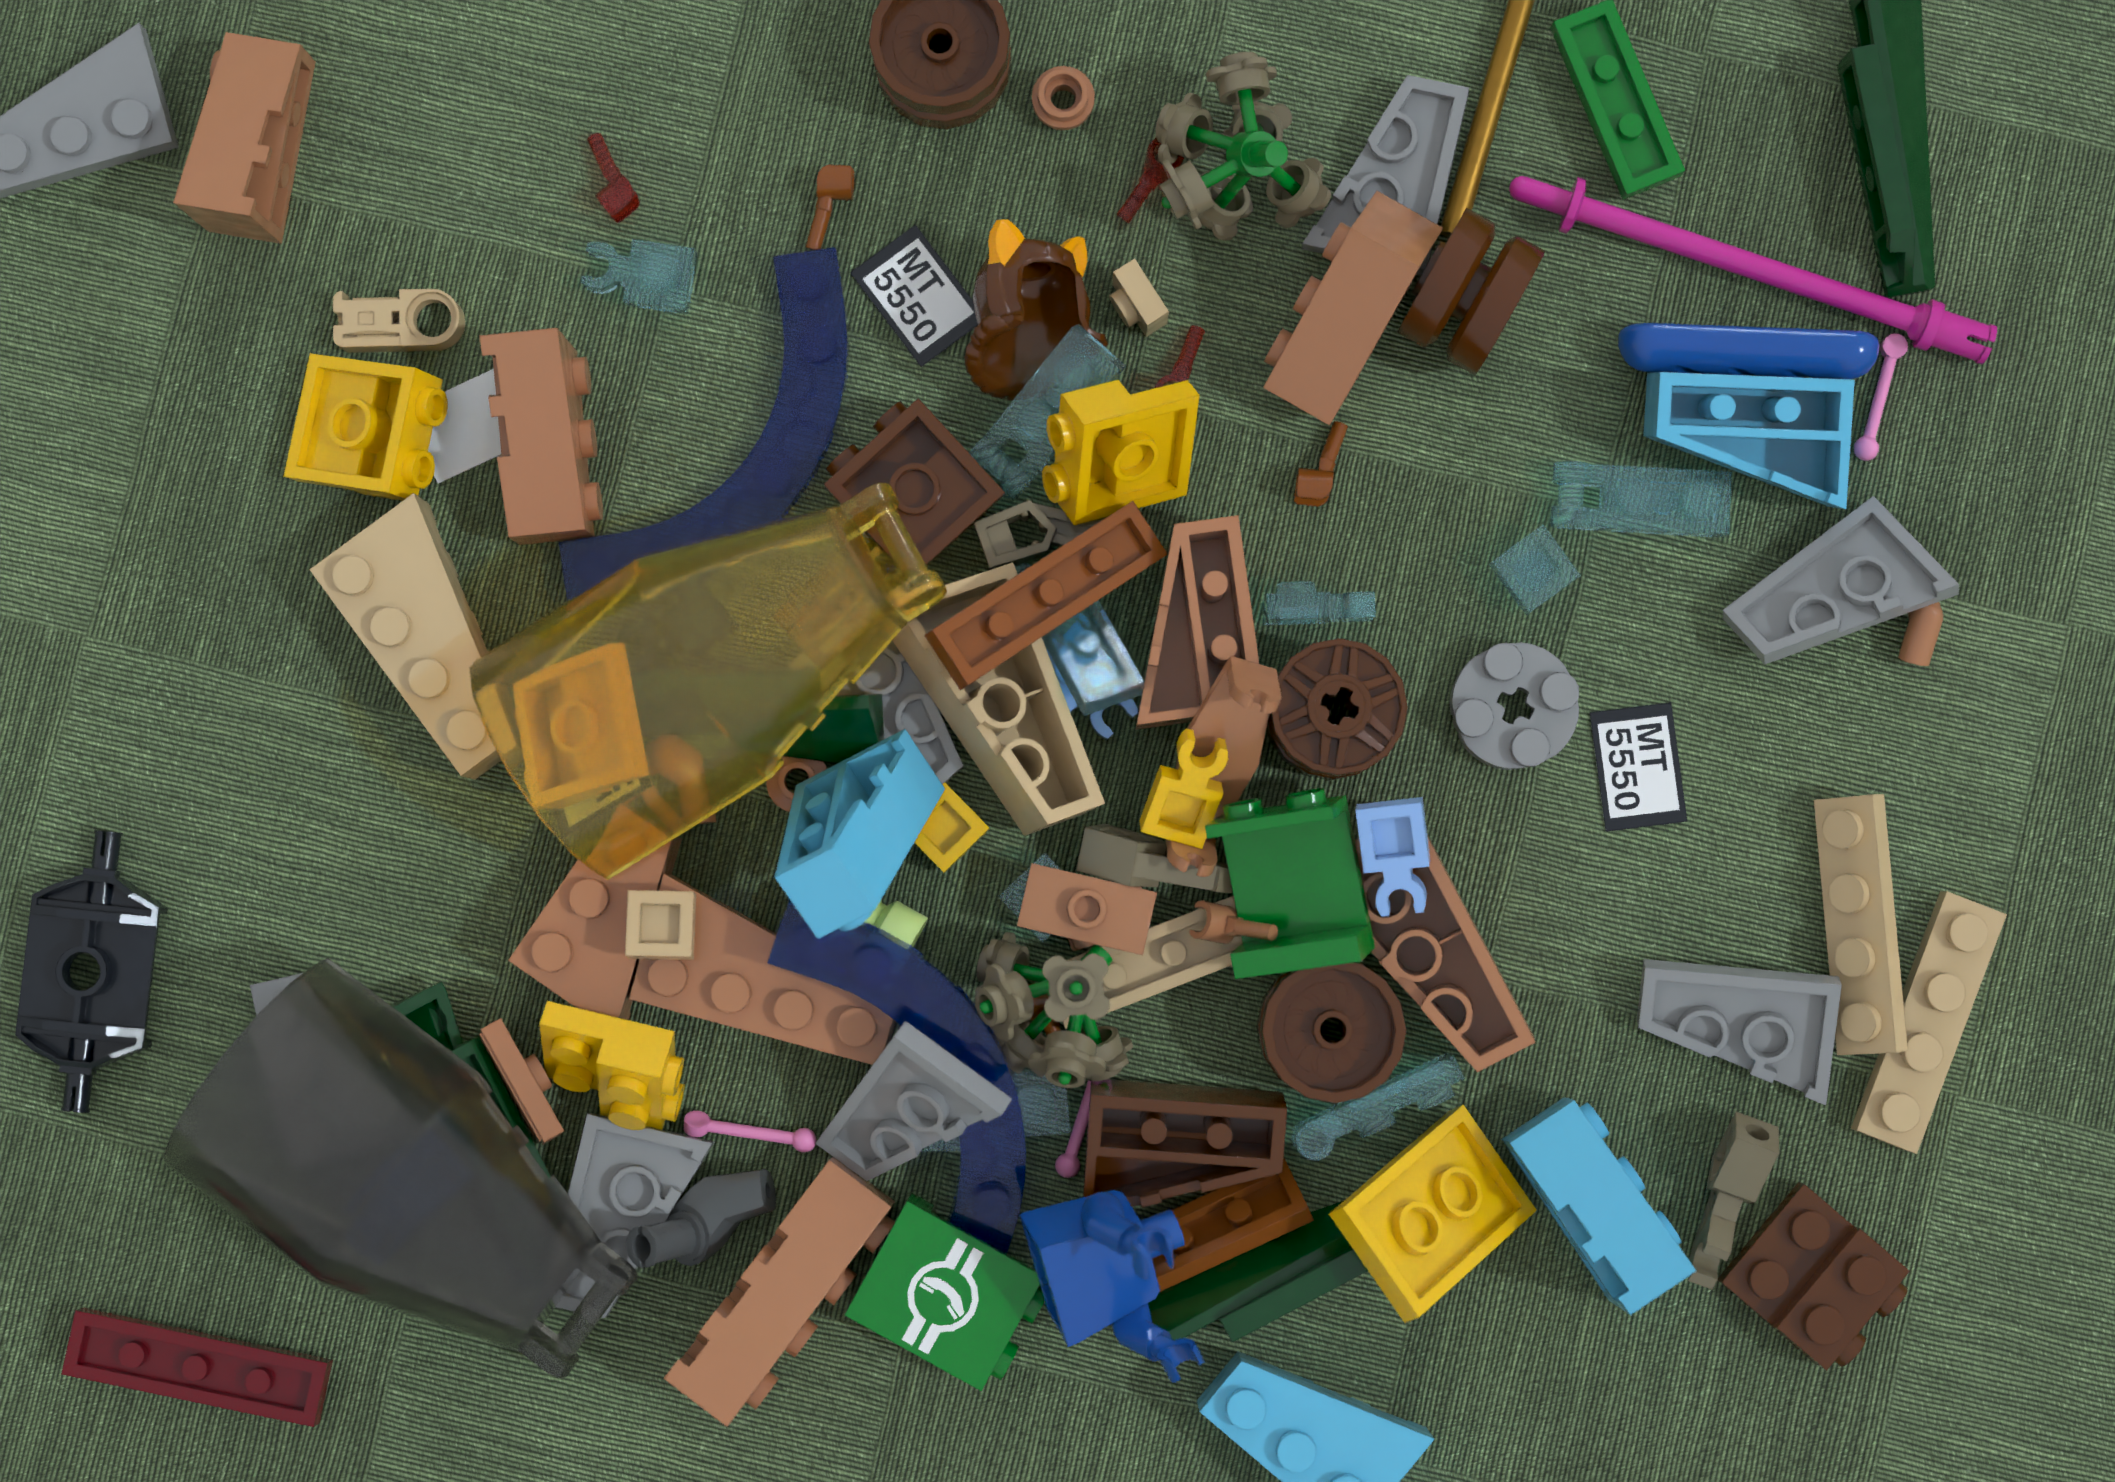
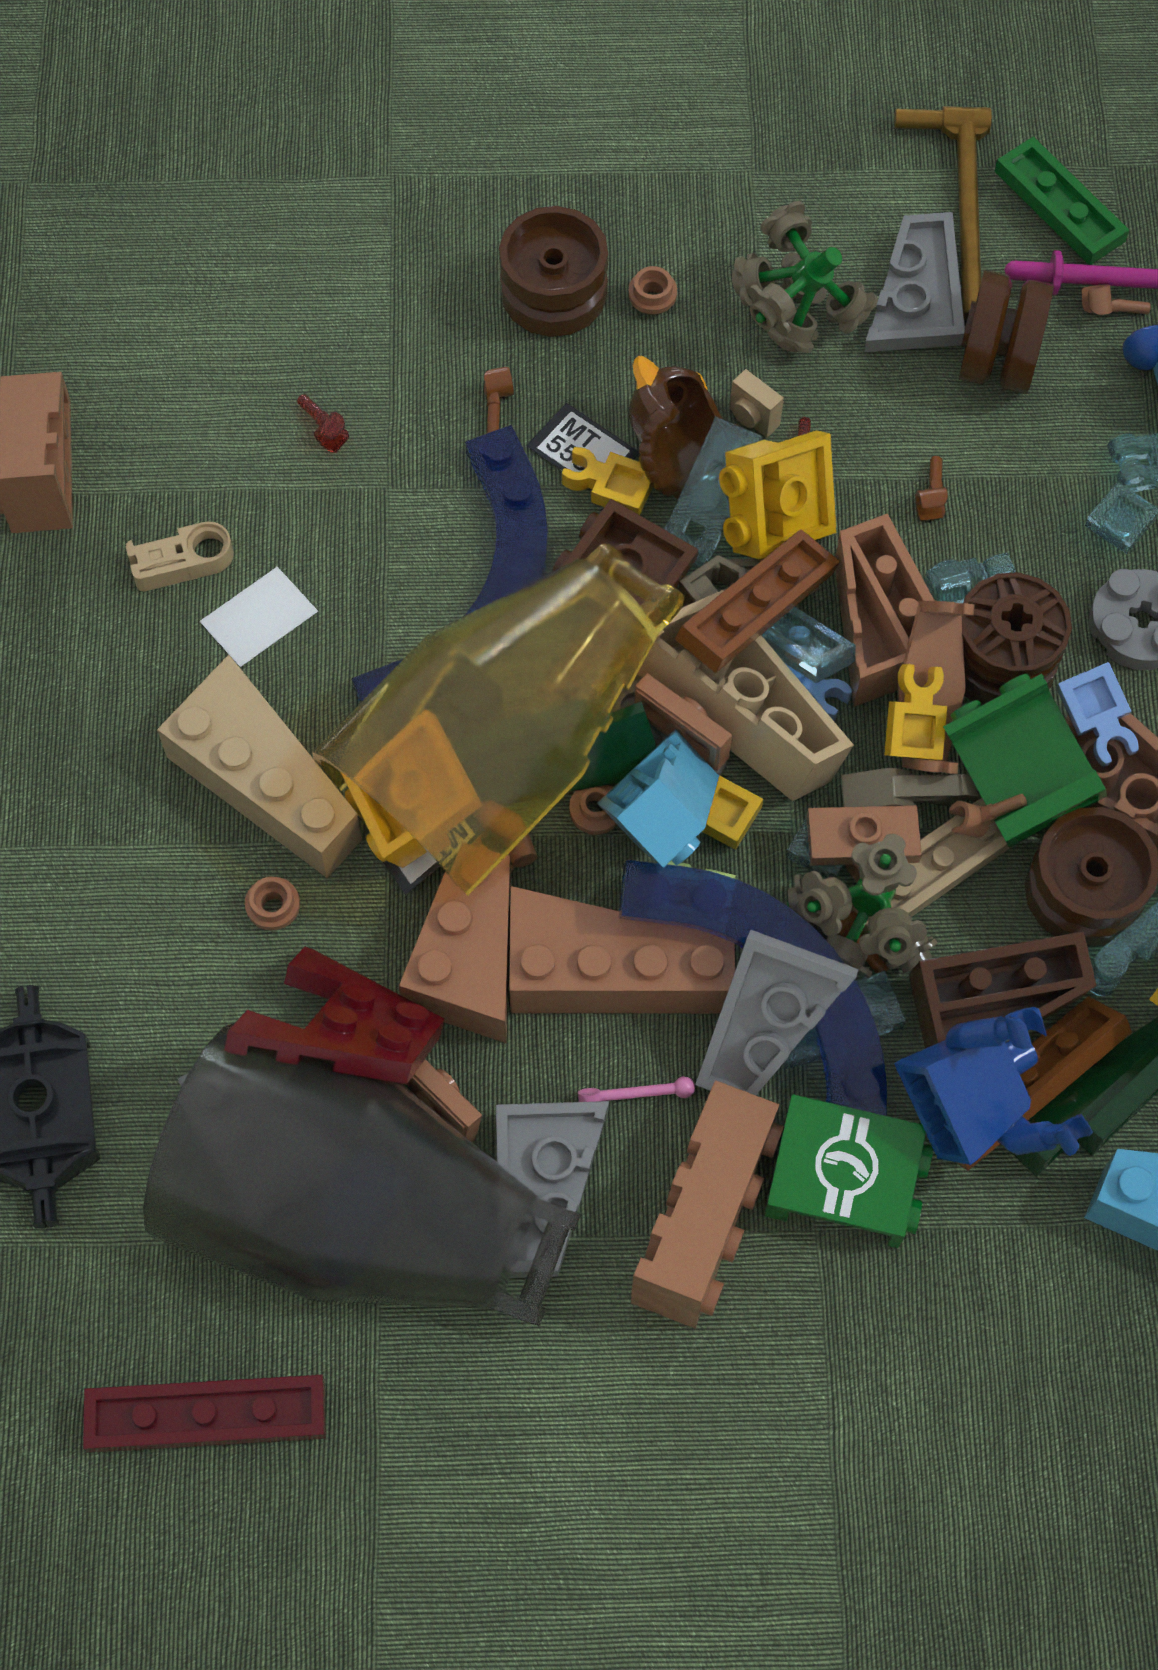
camera: 20 degrees left, 20 degrees down
yellow plate [283,353,448,501] -> none
nougat wedge [479,328,603,545] -> none
yellow plate [539,1001,685,1130] -> none
clear light blue plate [581,239,698,315] -> none
tan plate [625,890,696,960] -> none
dark grey arm [626,1169,776,1268] -> none
bright pink hinge [1055,1080,1091,1178] -> none
clear red hand [1116,138,1184,224] -> none
nougat wedge [1263,191,1443,426] -> none
none -> dark red wing [224,946,445,1084]
none -> nougat plate [245,877,300,930]
none -> yellow plate [562,447,654,515]
none -> nougat plate [634,673,732,771]
none -> nougat hand [1081,284,1151,315]

